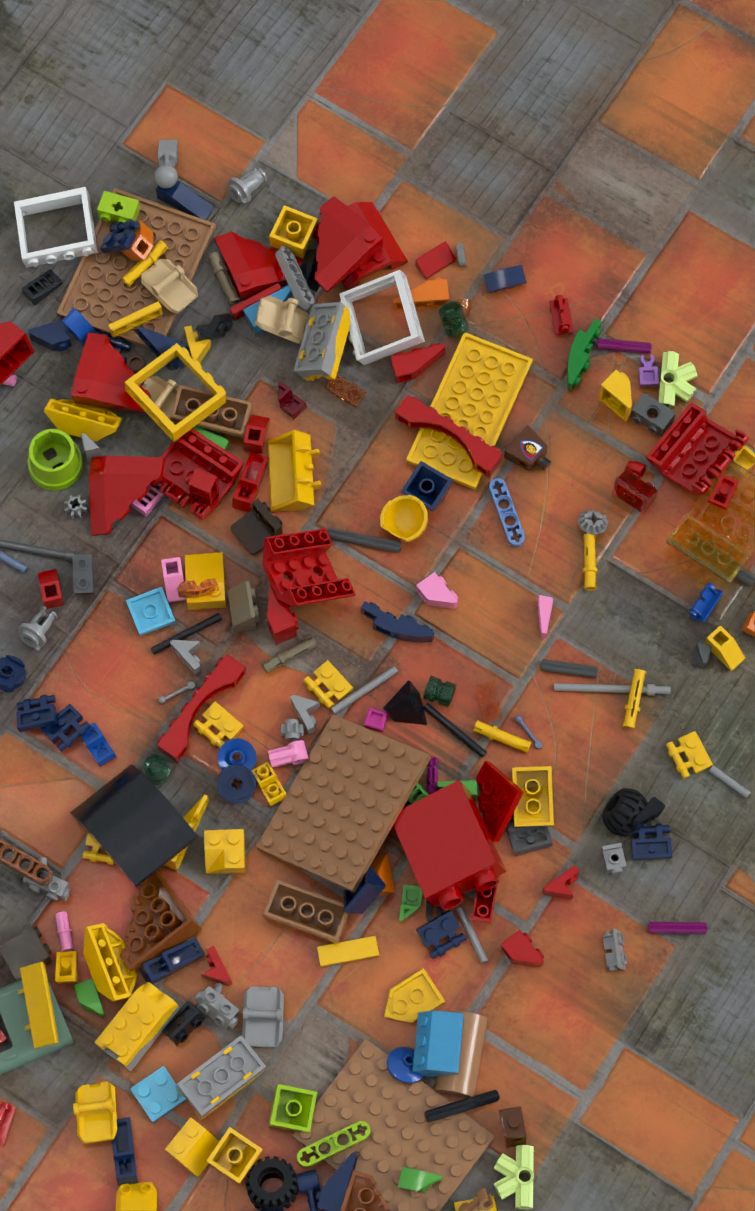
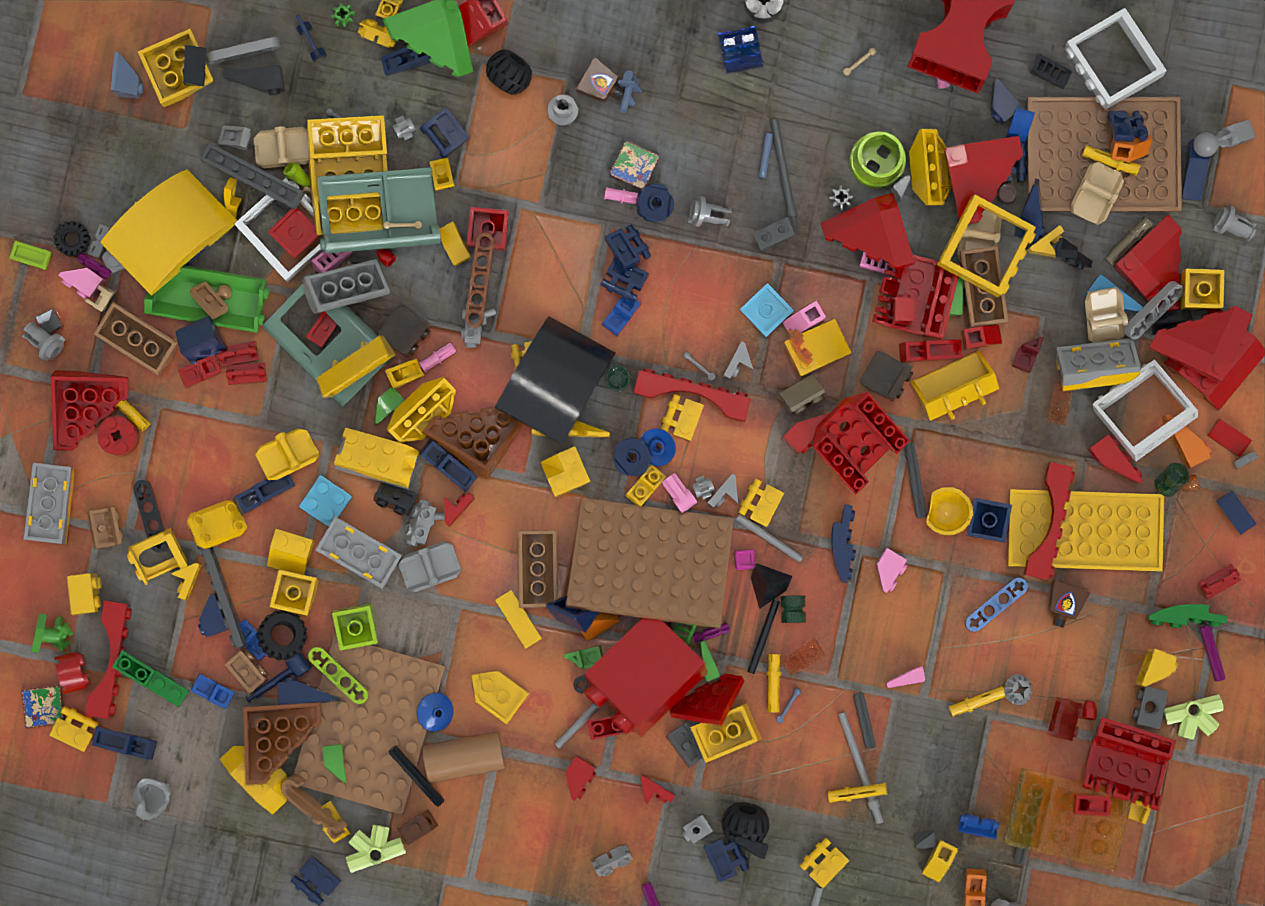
camera: 70 degrees right, 15 degrees up
red slope [38,569,64,609] -> none
lime brick [97,191,141,223] -> none
yellow tile [108,301,163,338] -> none
black bar [151,613,222,655] -> none
red tile [230,283,282,321] -> none
dark tan pin [261,636,318,674] -> none
dark azure slope [412,1010,464,1077] -> none
dark blue plate [415,910,466,959] -> none
medium lavender plate [638,354,659,387] -> none

